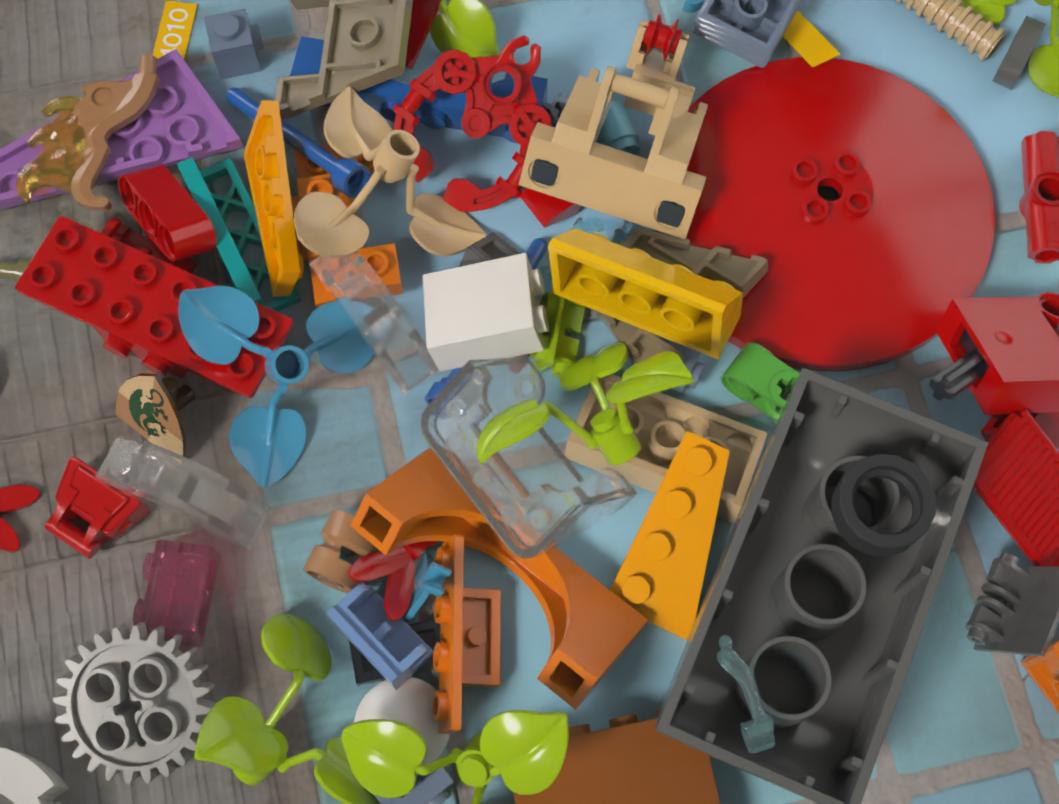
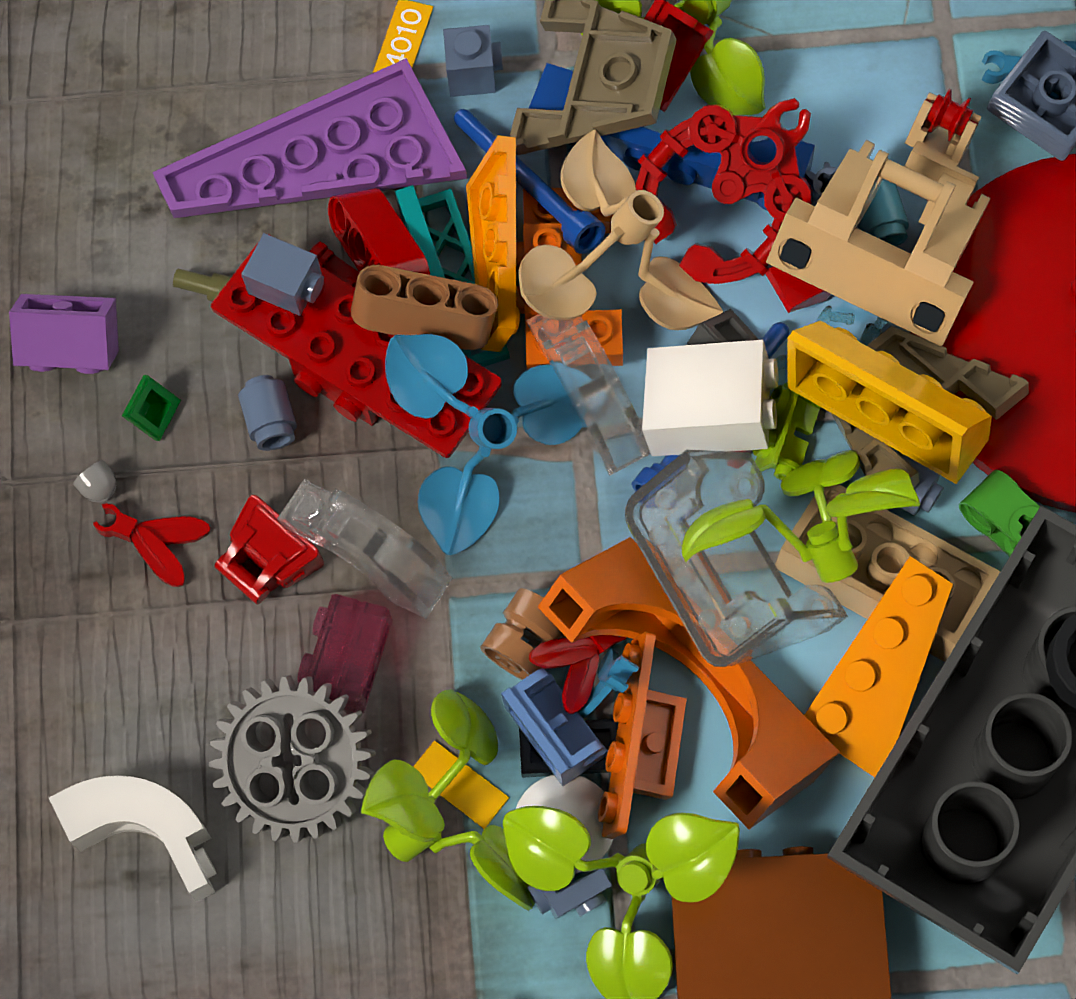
camera: 15 degrees right, 0 degrees up
piece [16,54,160,212] -> none
shield [115,373,195,467] -> none
clear light blue piece [717,635,775,753] -> none
none -> sand blue brick [238,375,297,451]
none -> sand blue brick [241,233,324,316]
none -> medium nougat beam [351,265,498,350]
none -> yellow sticker [413,740,509,829]

